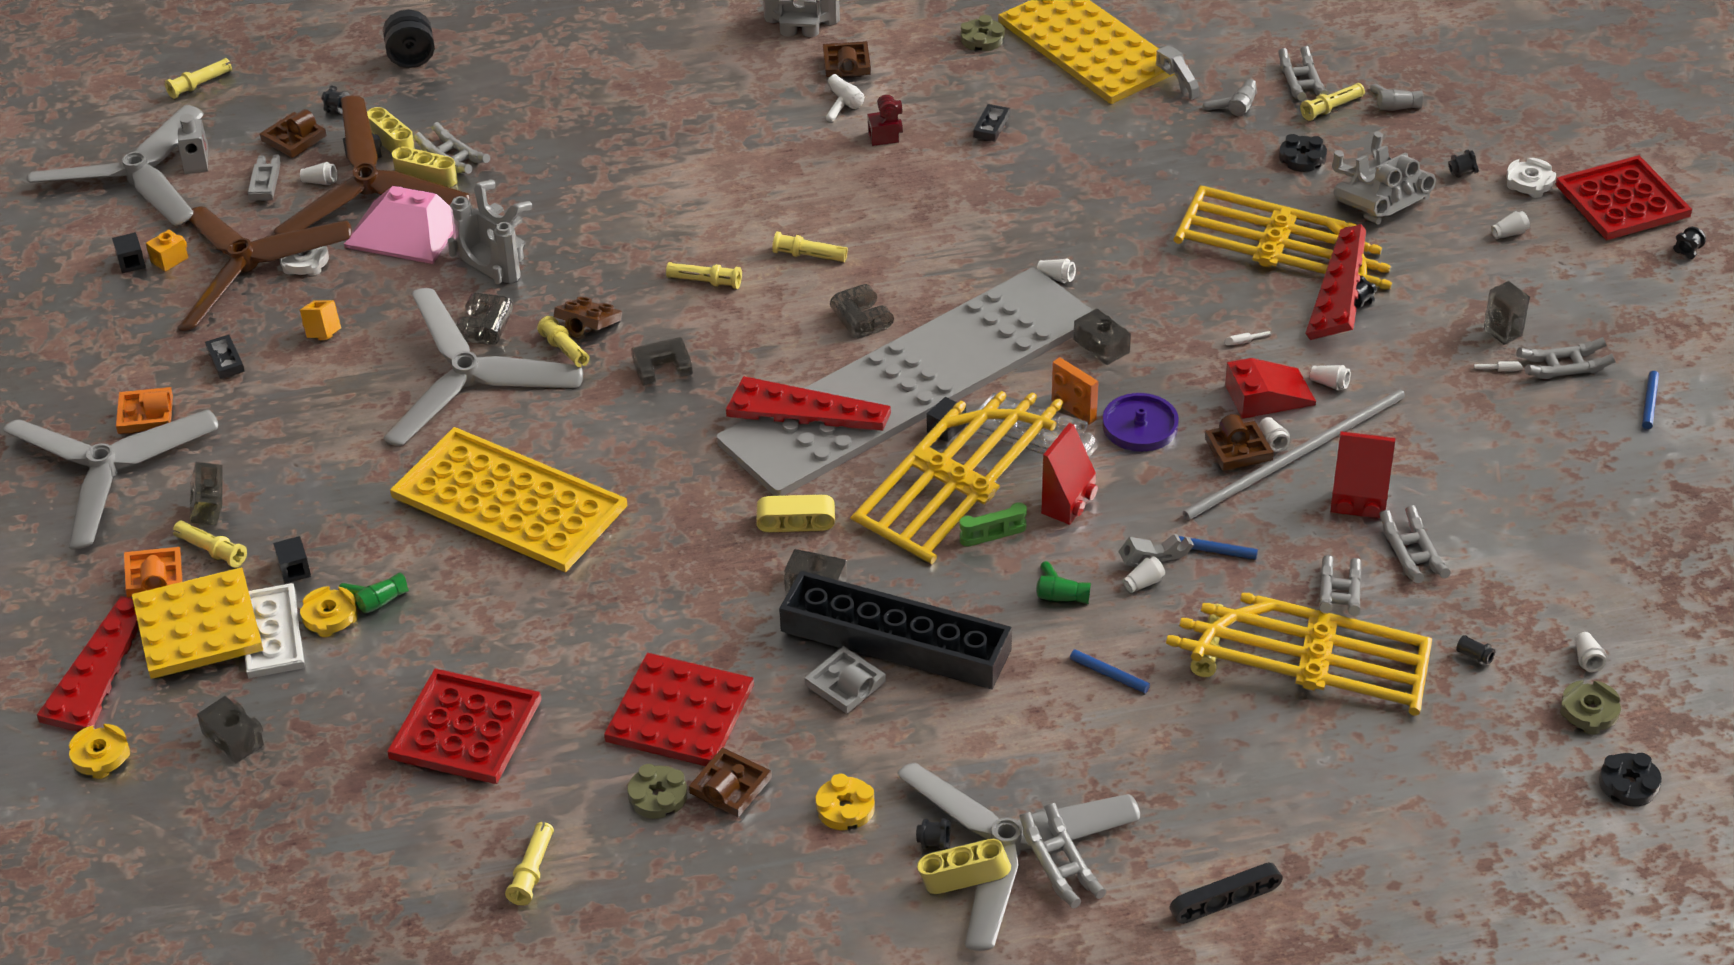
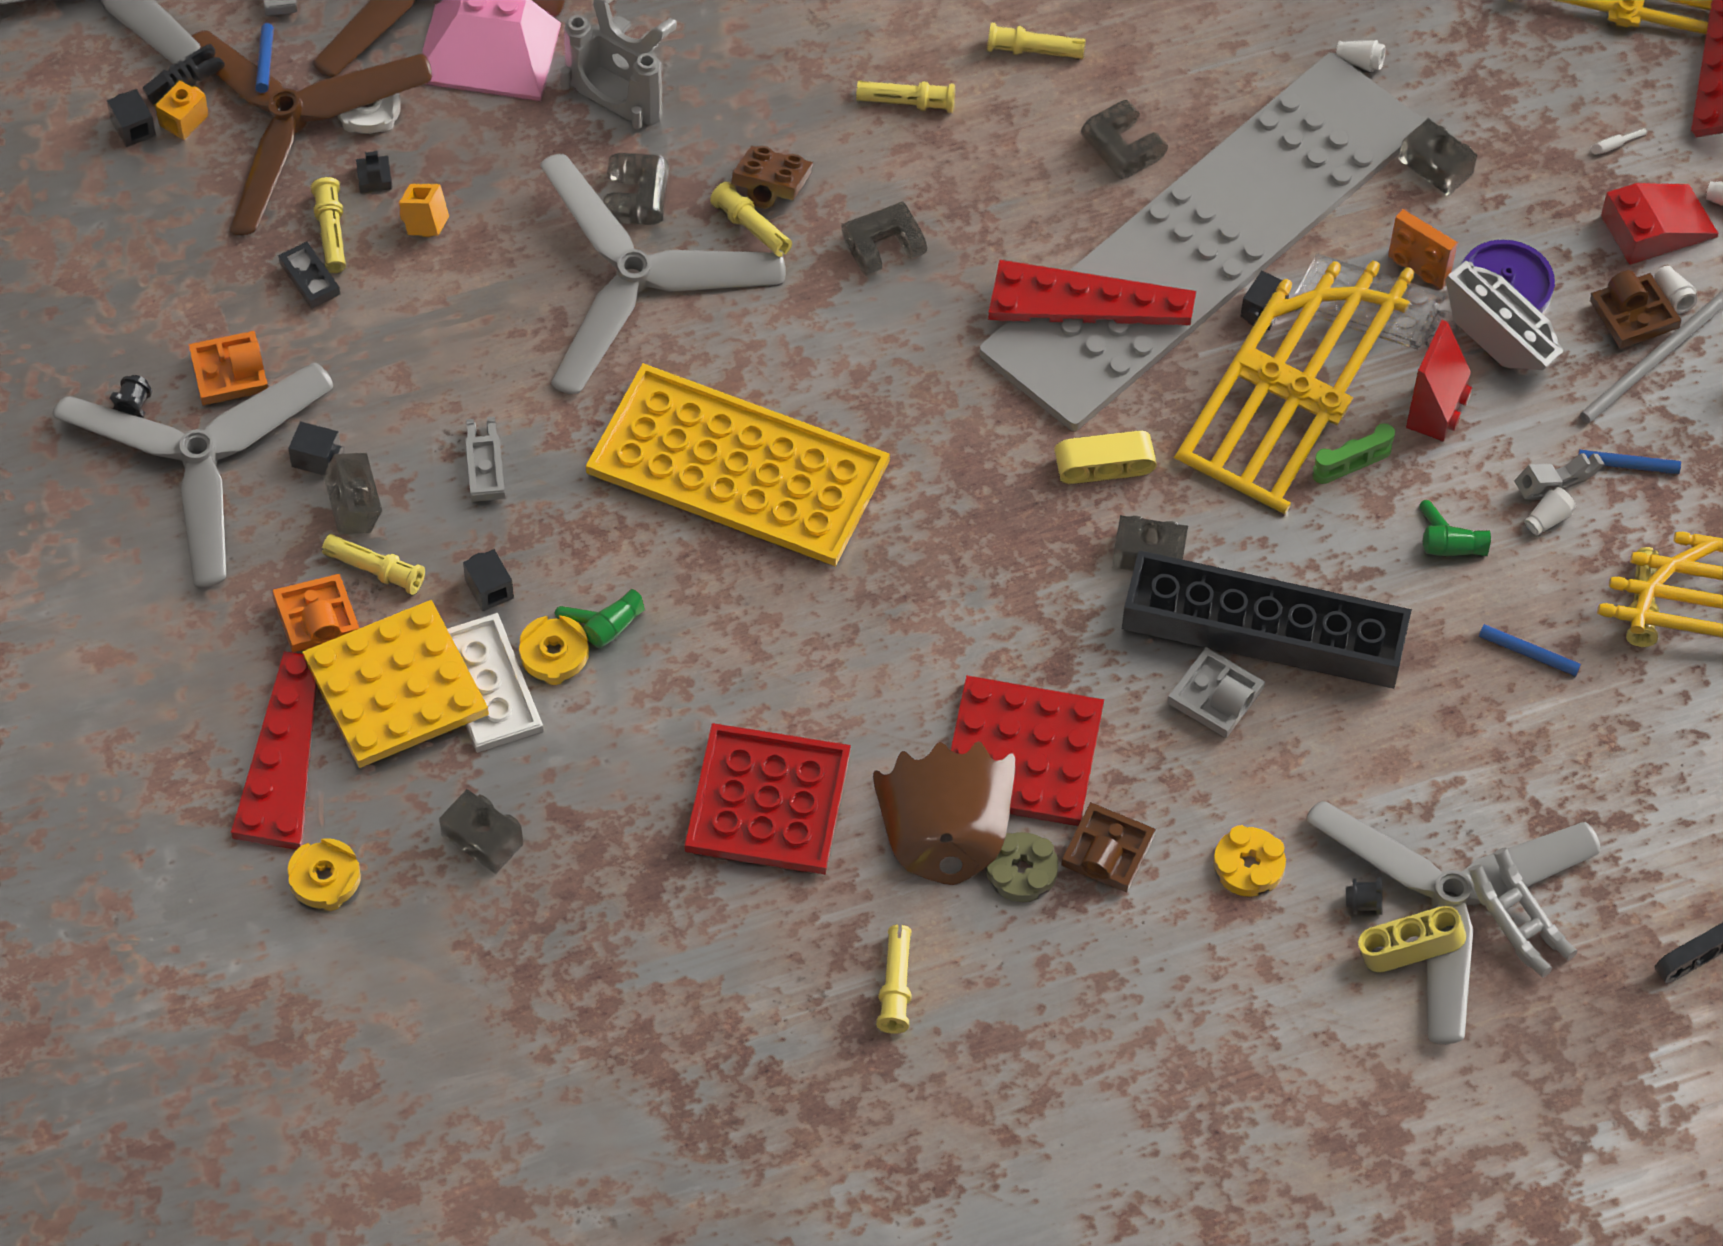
camera: 10 degrees left, 15 degrees up
none -> black brick [109,375,152,418]
none -> black hinge [142,44,225,105]
none -> blue bar [255,23,274,93]
none -> black brick [288,421,344,477]
none -> light yellow pin [310,177,346,273]
none -> black tile [356,151,393,193]
none -> light grey hinge [465,417,505,502]
none -> reddish brown piece [873,741,1015,885]
none -> light grey wedge [1445,260,1563,370]

